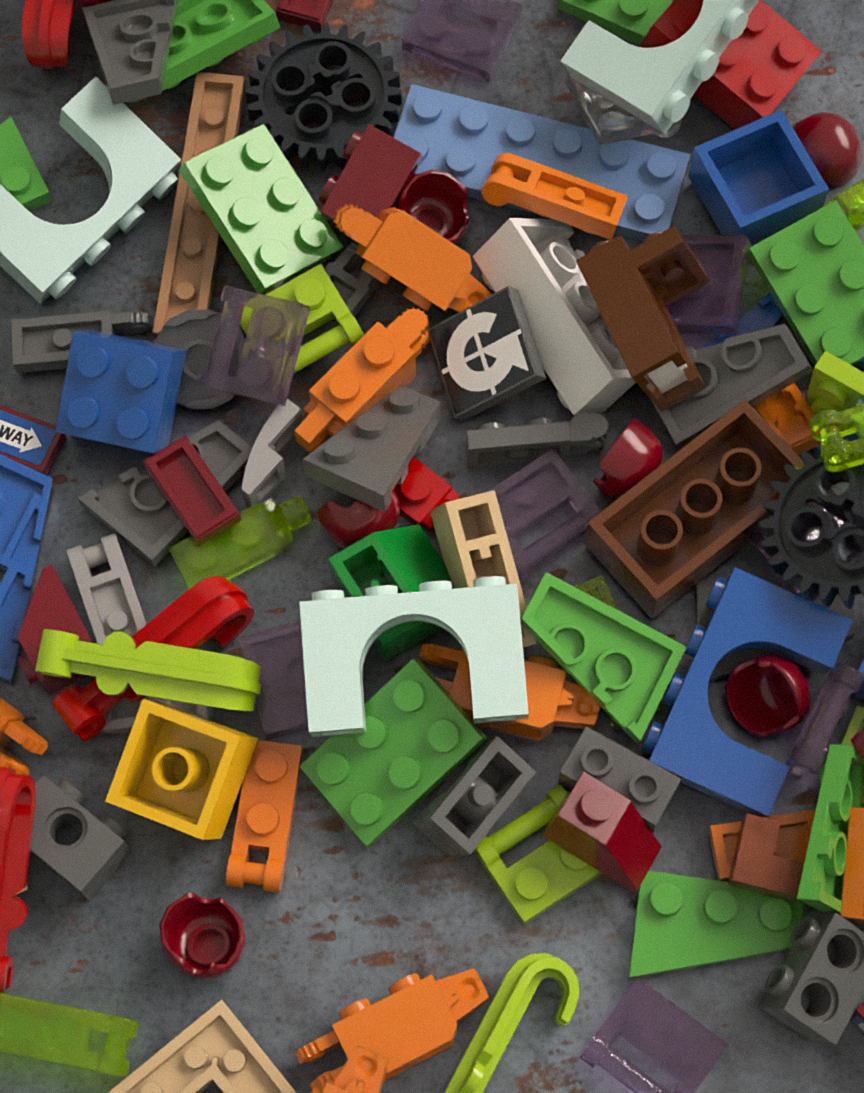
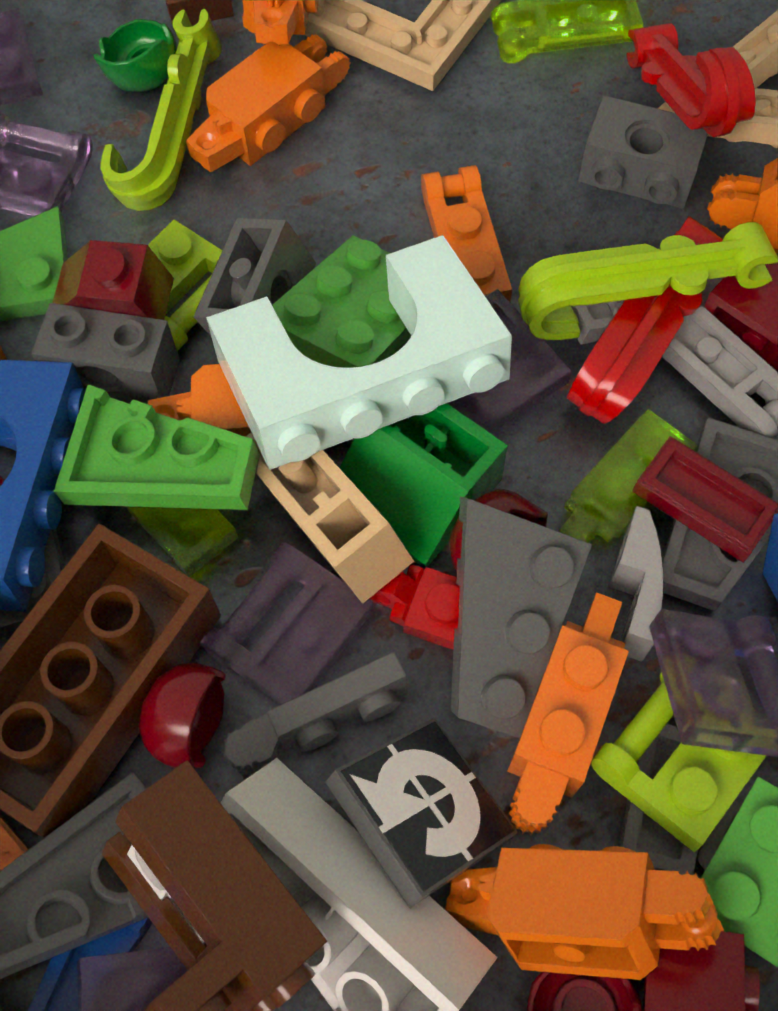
camera: 160 degrees right, 5 degrees down
yellow brick [105,699,258,840] -> none
dark red hair [159,892,246,979] -> none

